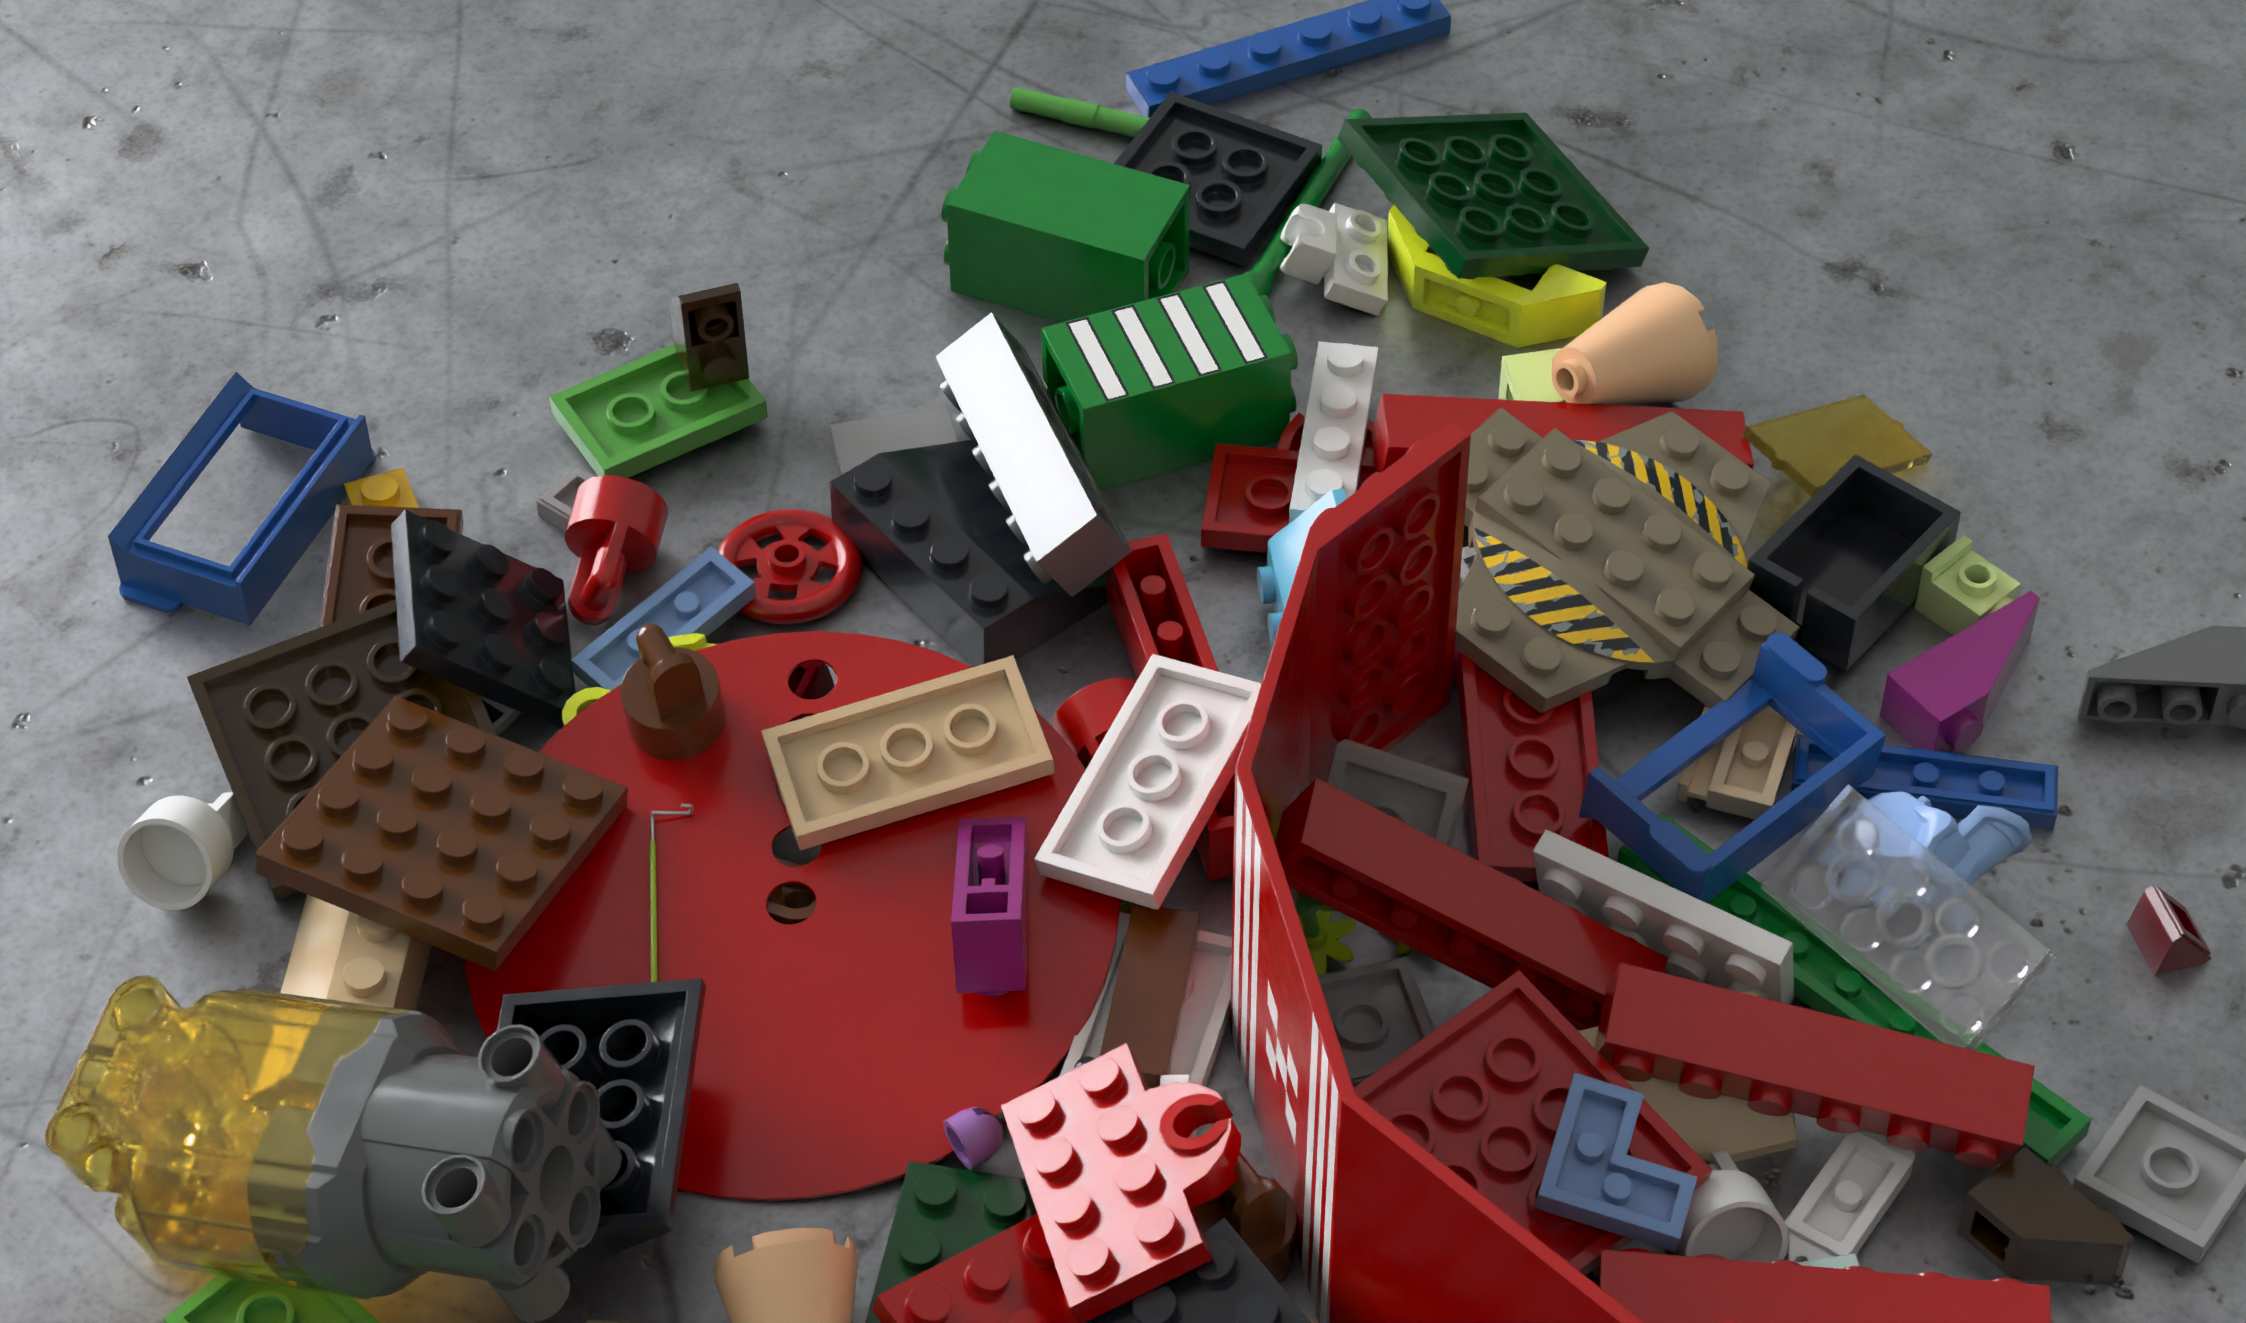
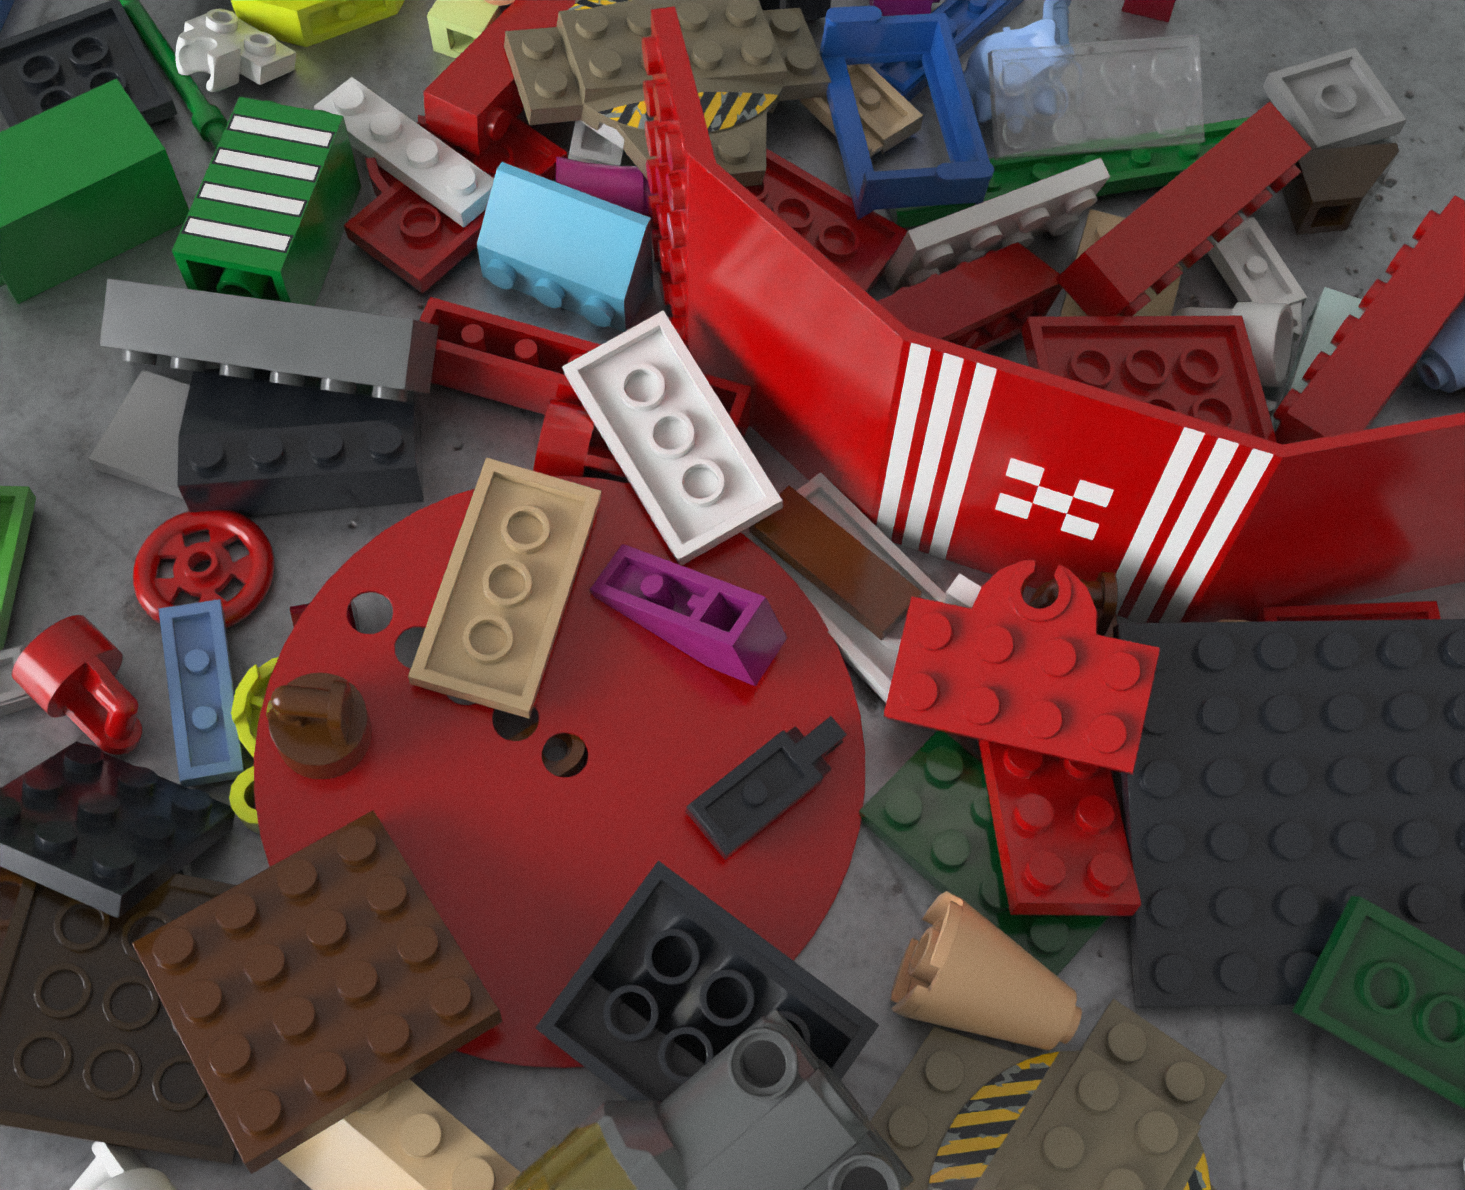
camera: 60 degrees left, 15 degrees up
lime piece [649,804,694,982] -> none
medium lavender hinge [943,1056,1095,1170] -> none
medium blue plate [1534,1072,1697,1252] -> none
none -> black hinge [685,716,847,860]

